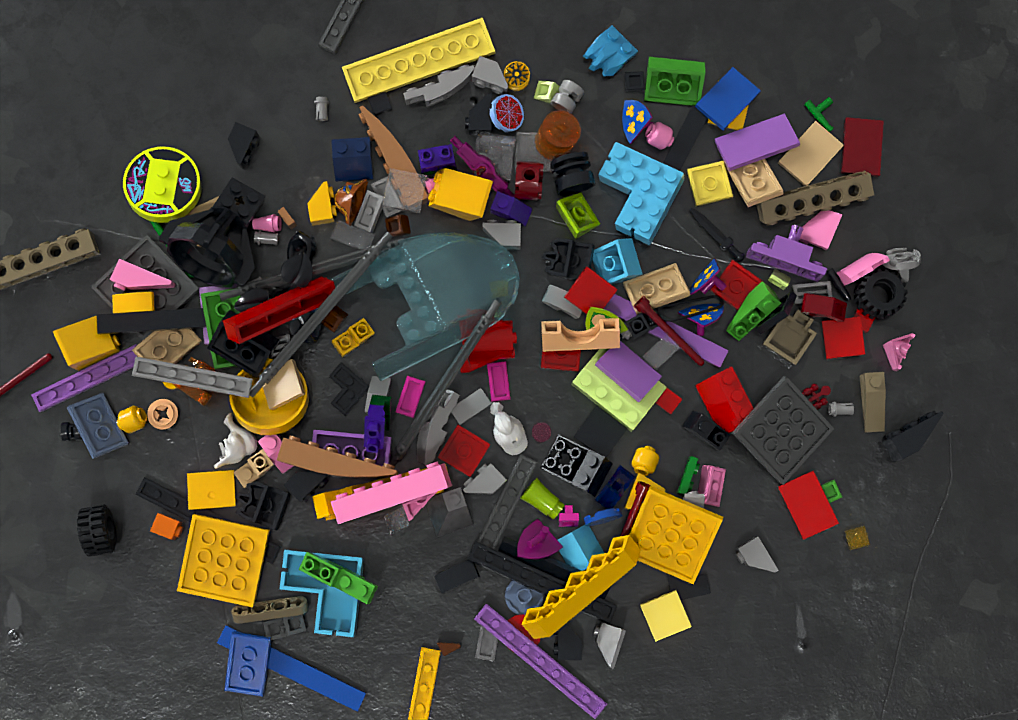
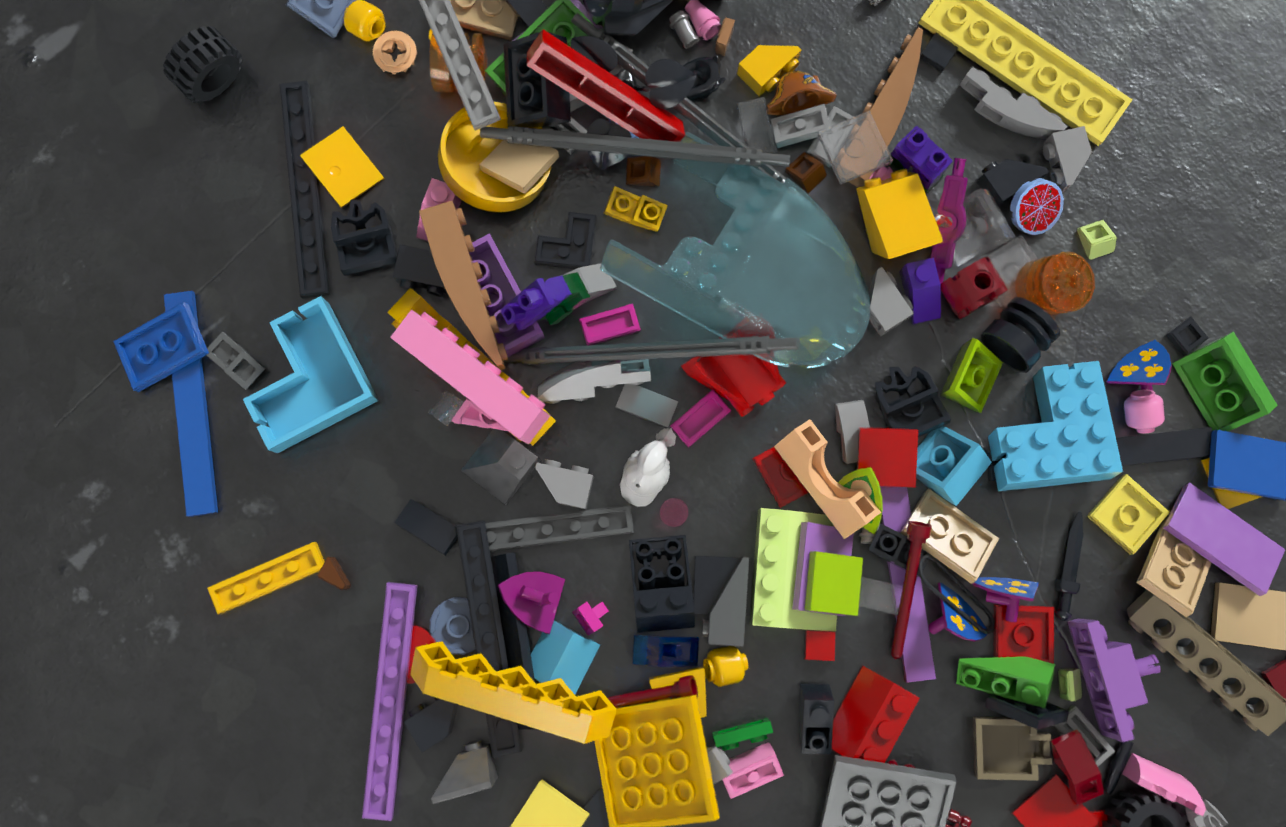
camera: 55 degrees right, 0 degrees up
orange brick [150,513,183,540] -> none
yellow plate [177,514,270,608] -> none
white piece [214,413,257,469] -> none
dark tan beam [231,596,309,623] -> none
tan slope [233,449,274,489] -> none
bright green slope [298,552,378,604] -> none
dark blue slope [332,137,373,182] -> none
red tile [438,425,491,477] -> none
flat silver tile [475,625,498,661] -> none
yellow wheel [504,61,530,91] -> none
lime plant [520,478,564,519] -> none
light grey wheel [550,79,584,115] -> none
dark azure plate [583,25,638,76] -> none
blue tile [584,508,623,526] -> none
bright pink slope [795,210,842,250] -> none
none -> dark grey slope [702,557,749,647]
none -> lime tile [805,551,863,616]

